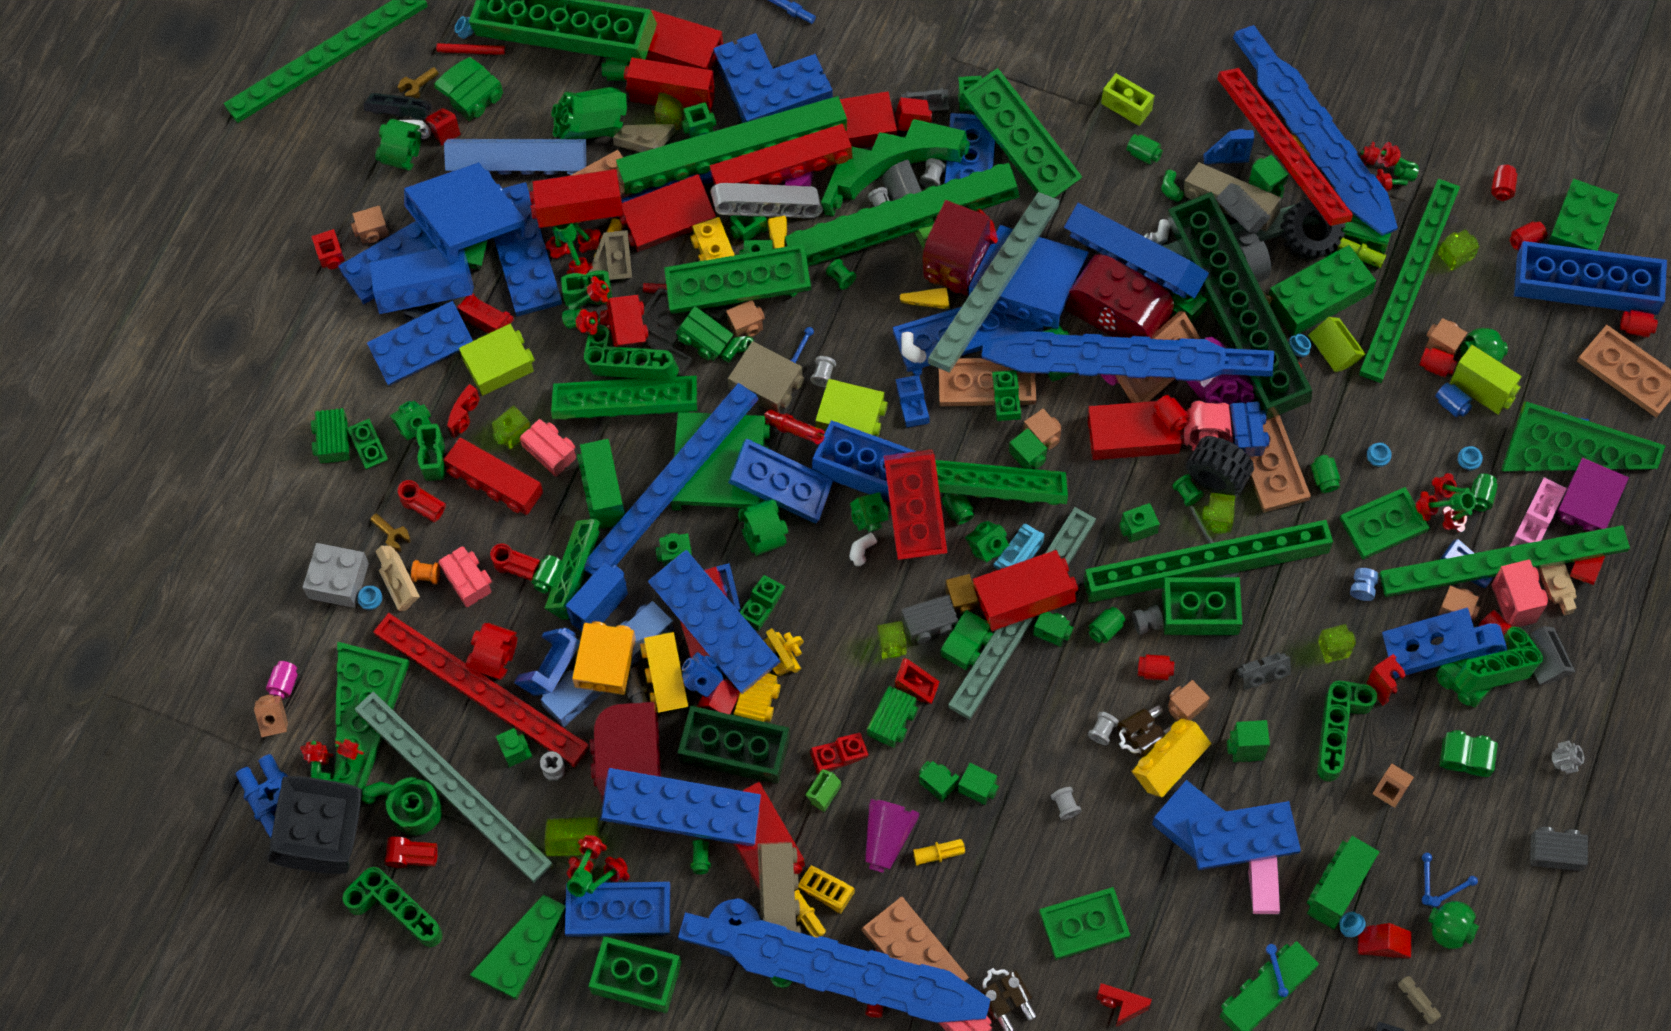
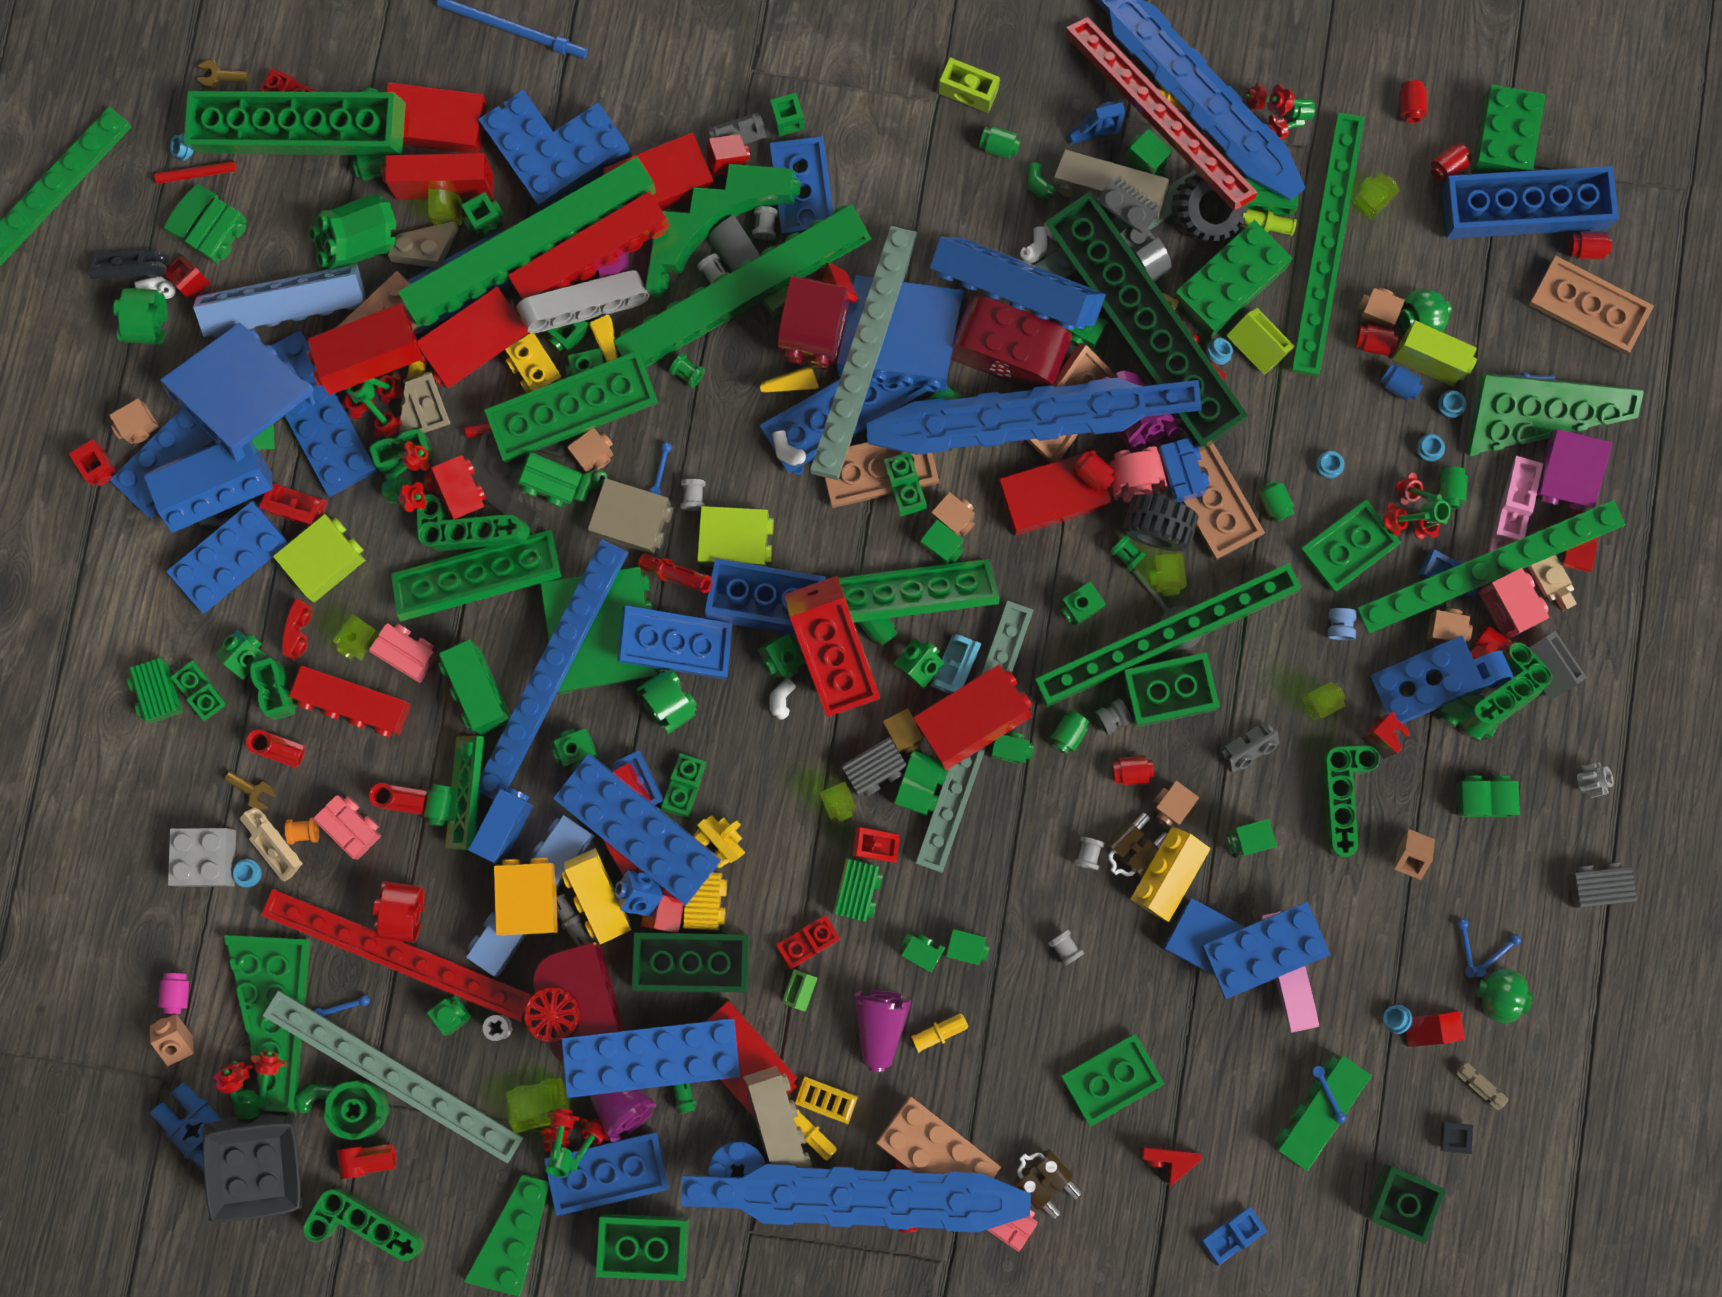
camera: 10 degrees left, 15 degrees up
pearl gold bar [398,67,439,99] -> none
blue panel [514,628,580,696] -> none
blue slope [895,375,930,428] -> none
green plate [960,68,1082,198] -> none
green brick [1306,836,1380,930] -> none
none -> blue hinge [314,995,370,1017]
none -> red wheel [524,987,580,1042]
none -> magenta cone [588,1089,656,1142]
none -> dark azure plate [1438,390,1466,418]

